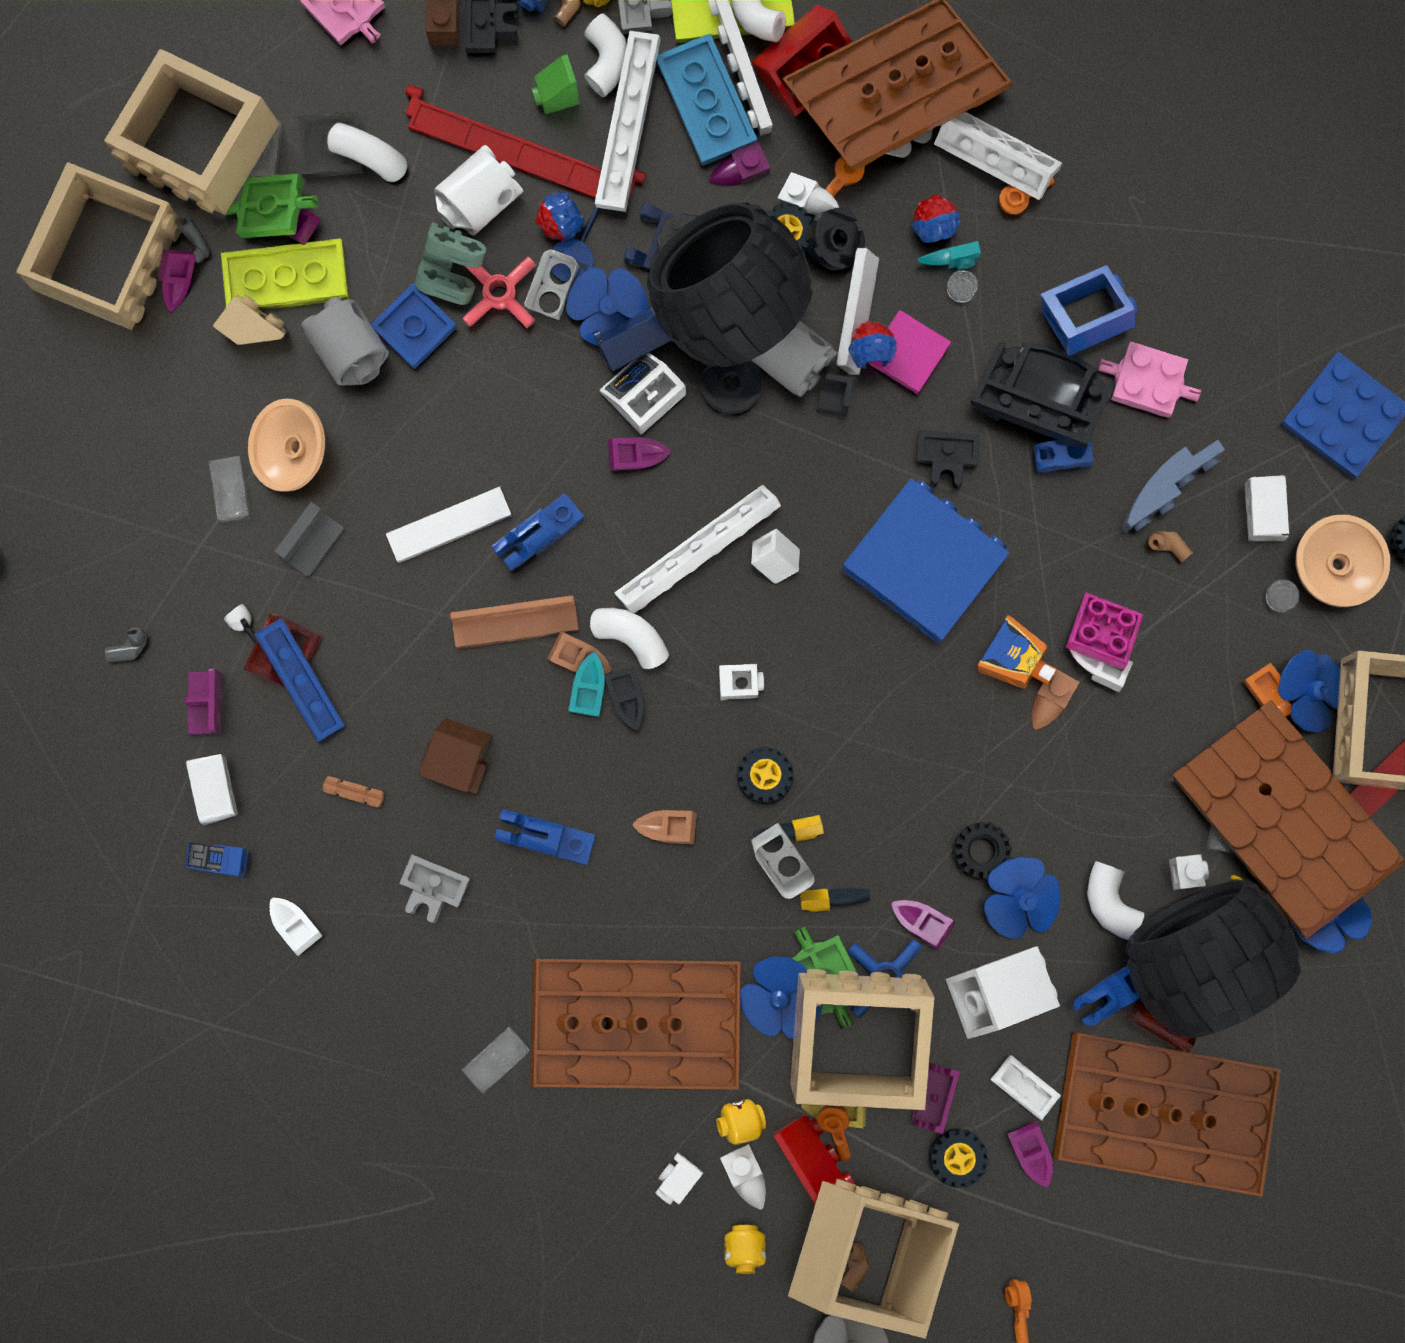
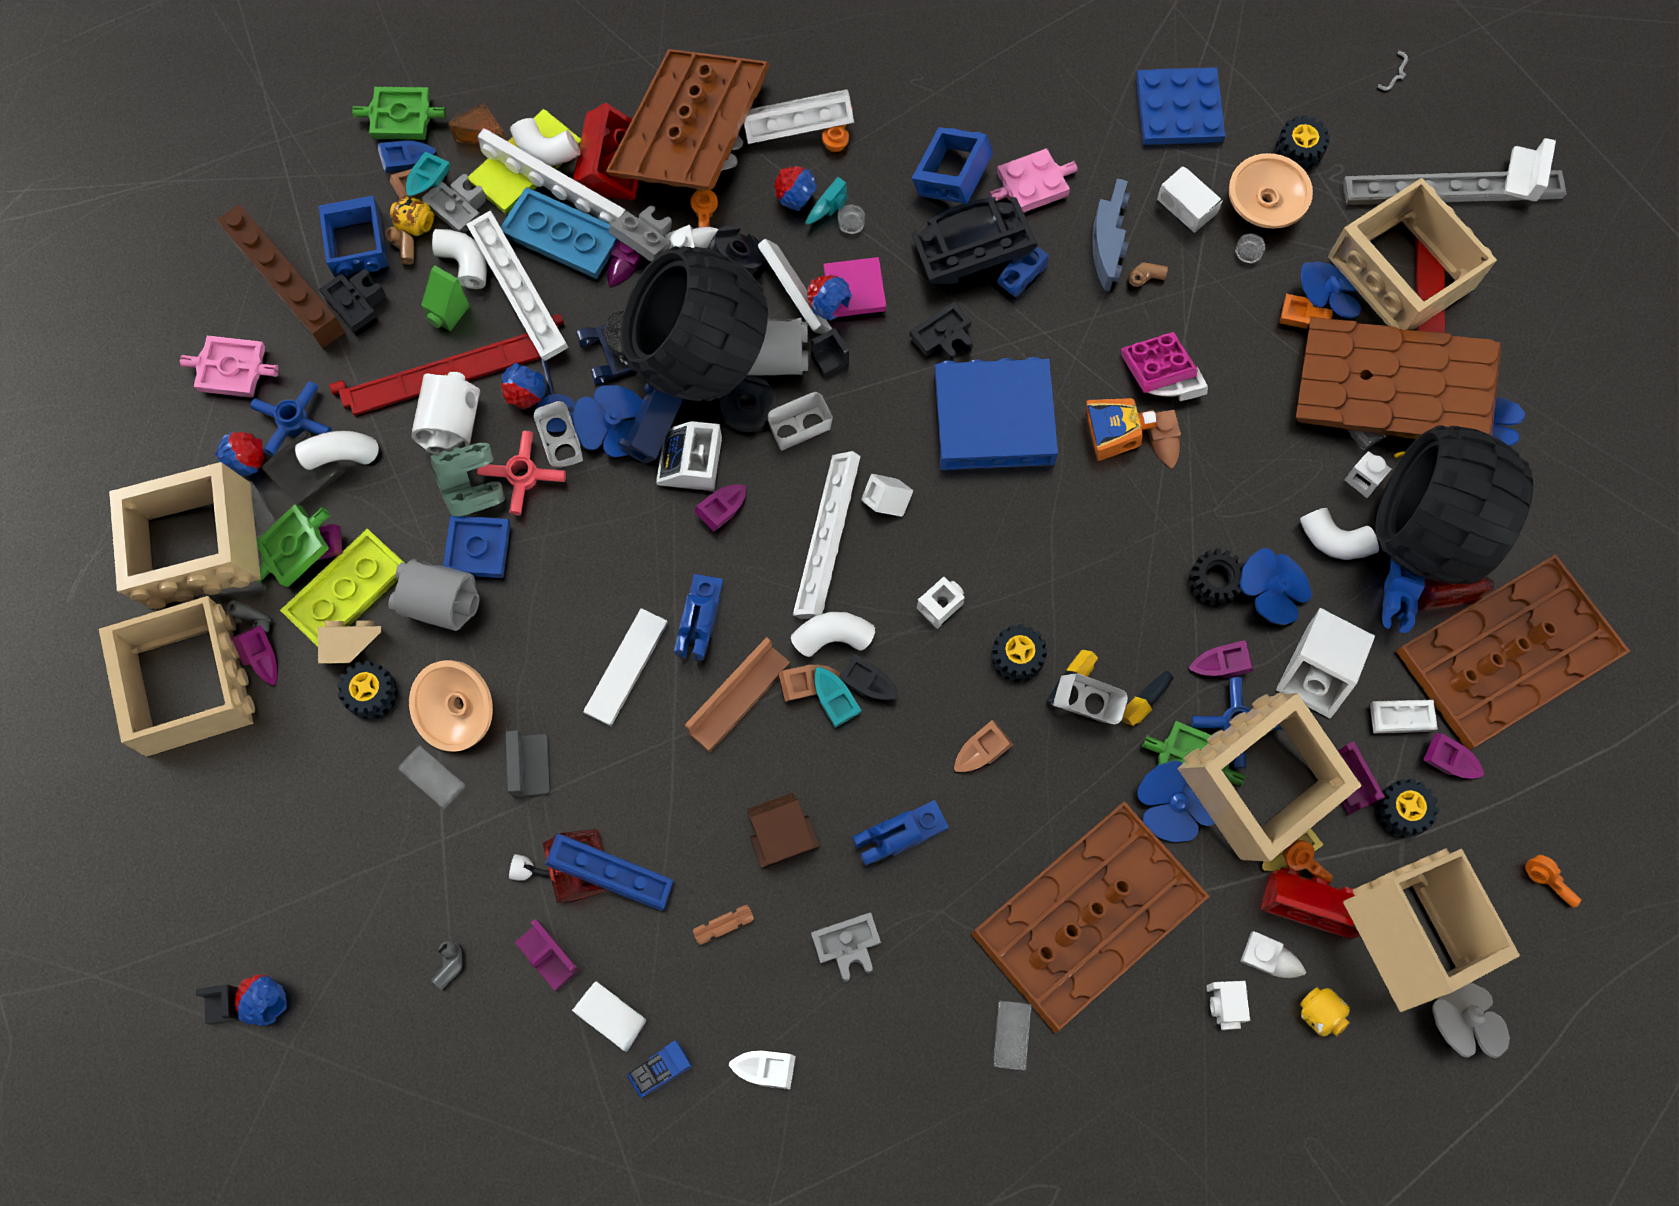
camera: 40 degrees left, 10 degrees down
yellow head [716,1099,766,1145] -> none
none -> piece [215,432,264,477]
none -> blue bar [250,381,332,456]
none -> black wheel [337,661,397,719]
none -> light grey plate [609,206,672,262]
none -> white piece [768,392,833,451]

